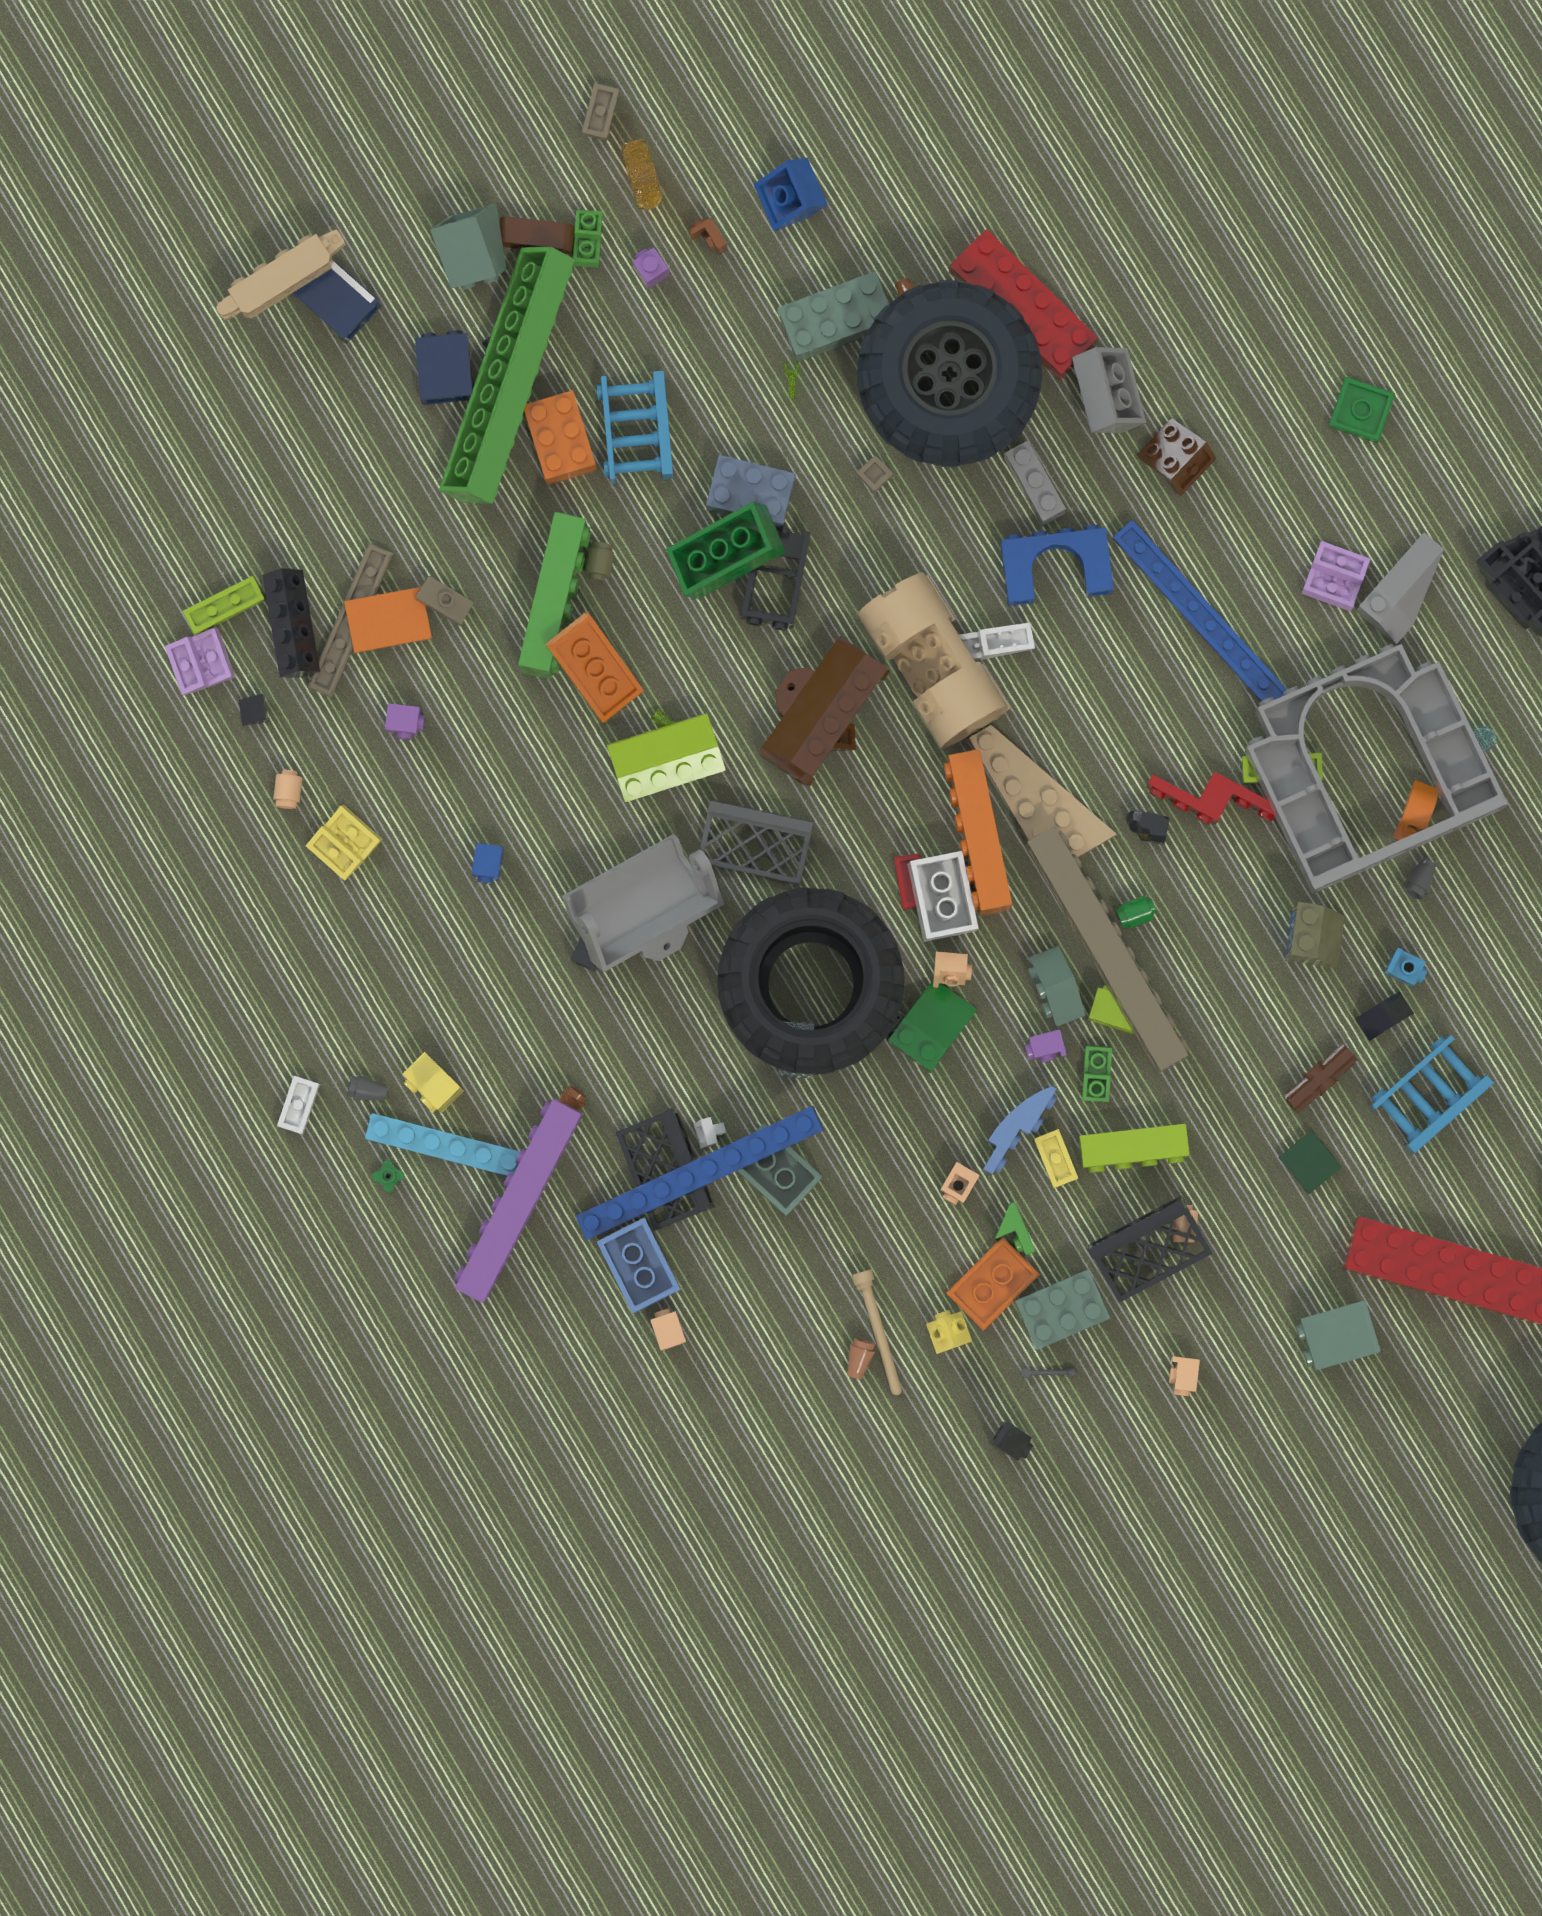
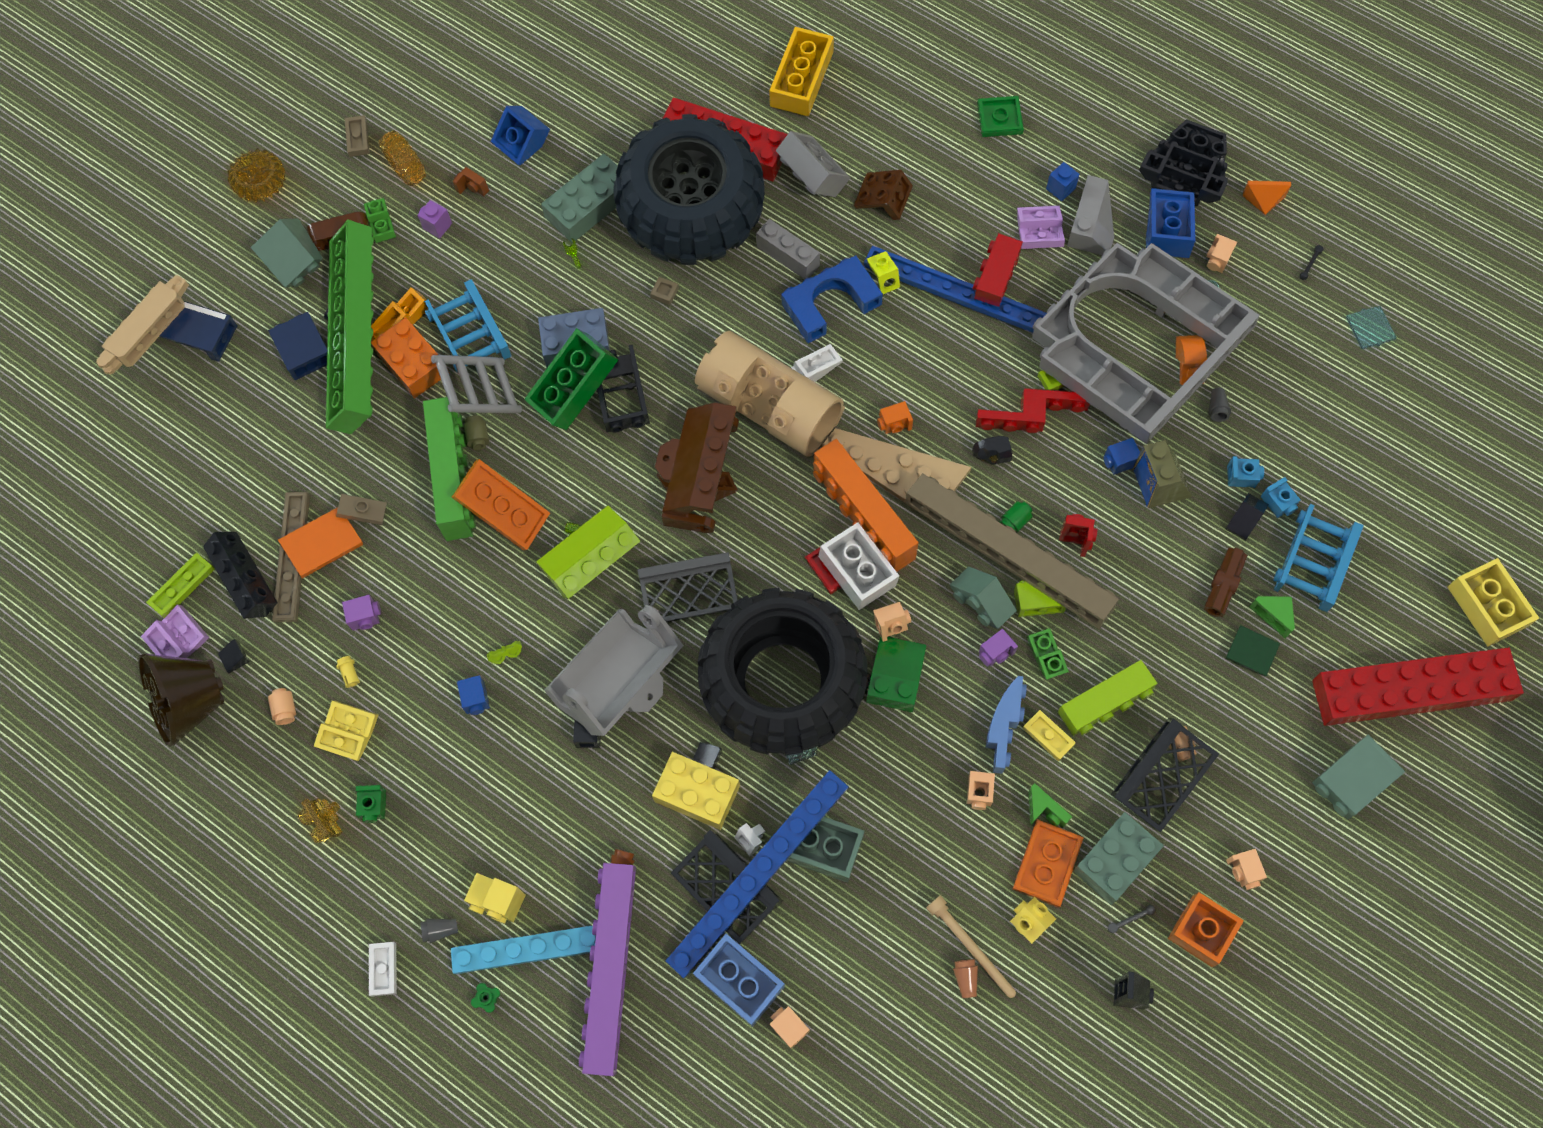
camera: 25 degrees left, 15 degrees down
none -> dark brown cone [138,654,224,747]
none -> clear yellow gear [227,148,286,203]
none -> clear yellow hips [297,798,342,843]
none -> light yellow pin [336,656,360,688]
none -> green brick [356,785,386,823]
none -> light orange slope [371,287,432,341]
none -> light grey bar [431,355,522,413]
none -> lime piece [487,641,522,664]
none -> light yellow brick [652,752,740,830]
none -> black slope [692,742,722,769]
none -> yellow brick [769,27,834,117]
none -> neon yellow bracket [867,251,900,294]
none -> orange brick [877,401,913,434]
none -> red wedge [973,233,1023,307]
none -> blue brick [1046,162,1080,201]
none -> red bracket [1059,514,1098,557]
none -> blue brick [1104,438,1140,475]
none -> blue slope [1146,188,1195,258]
none -> orange brick [1167,892,1244,967]
none -> light nougat brick [1206,234,1237,273]
none -> bright green slope [1249,596,1295,639]
none -> dark azure brick [1261,477,1301,518]

